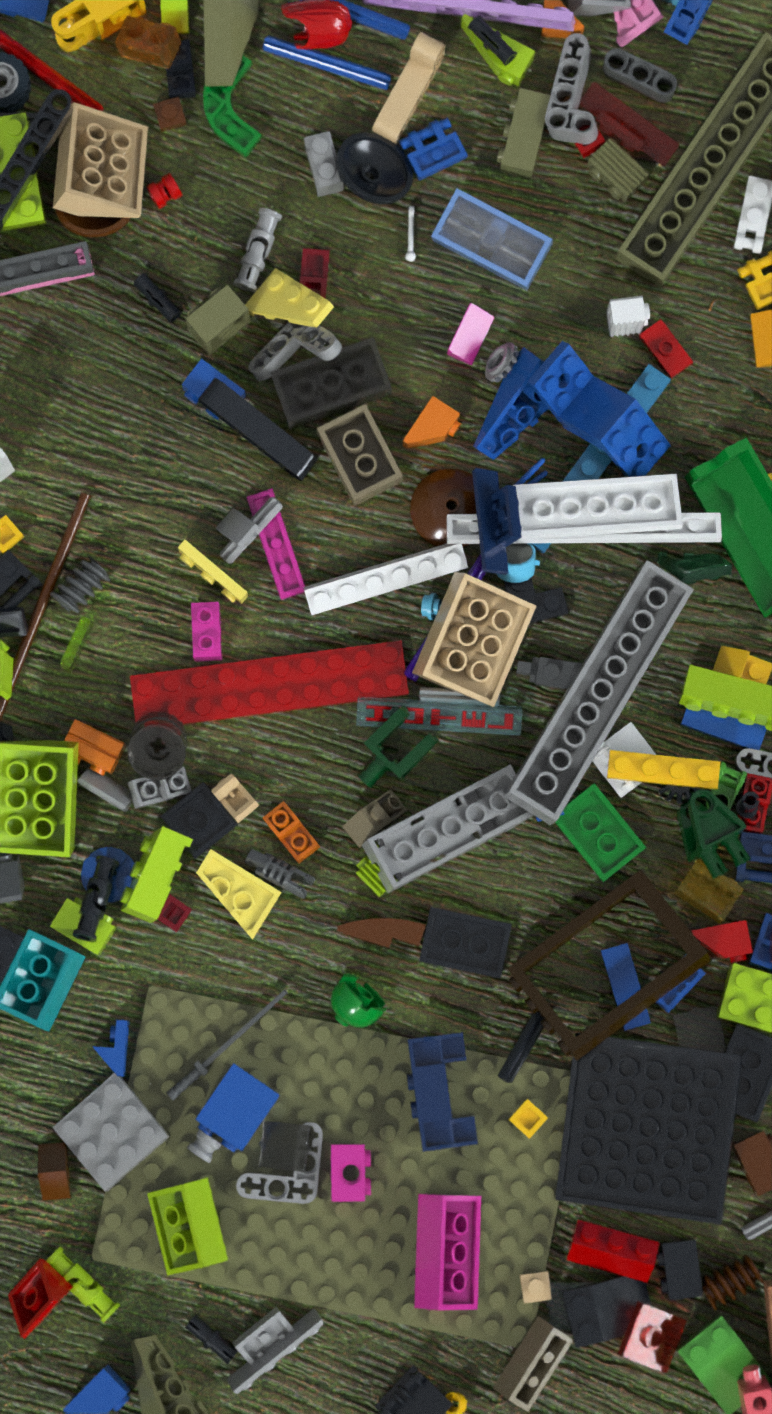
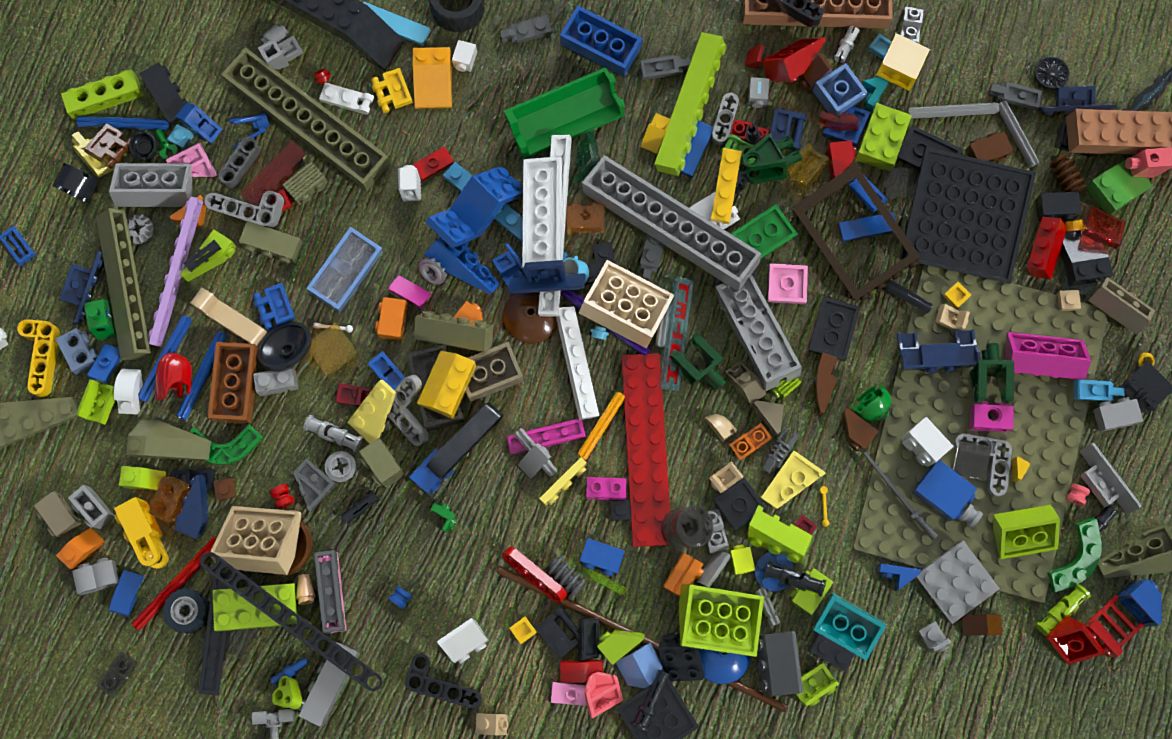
camera: 85 degrees left, 5 degrees down
none -> dark blue slope [174,474,209,539]
none -> dark orange brick [208,342,258,424]
none -> blue plant [228,112,270,149]
none -> dark grey wing [293,458,336,512]
none -> light nougat cone [296,574,316,605]
none -> clear yellow plate [309,323,358,376]
none -> light grey gear [325,451,356,482]
none -> blue brick [367,351,405,391]
none -> orange brick [375,297,408,341]
none -> blue wheel [388,586,413,610]
none -> olive brick [414,311,493,352]
none -> yellow slope [417,351,476,419]
none -> green bracket [431,502,457,533]
none -> blue slope [492,251,524,295]
none -> red beam [502,547,567,604]
none -> clear orange brick [567,203,605,233]
none -> light orange axle [578,392,625,460]
none -> blue brick [580,538,625,577]
none -> black plate [610,500,631,521]
none -> tan brick [704,414,737,442]
none -> neon yellow brick [729,544,755,575]
none -> dark tan slope [752,401,784,436]
none -> light grey axle [755,588,780,626]
none -> bright pink plate [768,264,808,304]
none -> yellow hinge [820,486,829,527]
none -> reddish brown slope [842,408,879,452]
none -> white brick [901,417,954,467]
none -> light grey bracket [917,621,951,654]
none -> tan bracket [935,304,970,331]
none -> dark green piece [969,343,1014,404]
none -> yellow slope [1012,456,1030,482]
none -> plate [1048,518,1102,592]
none -> yellow axle [1065,219,1083,231]
none -> coral wheel [1066,484,1090,506]
none -> dark azure hinge [1074,380,1124,401]
none -> red plate [1084,595,1144,657]
none -> light grey brick [1093,397,1143,432]

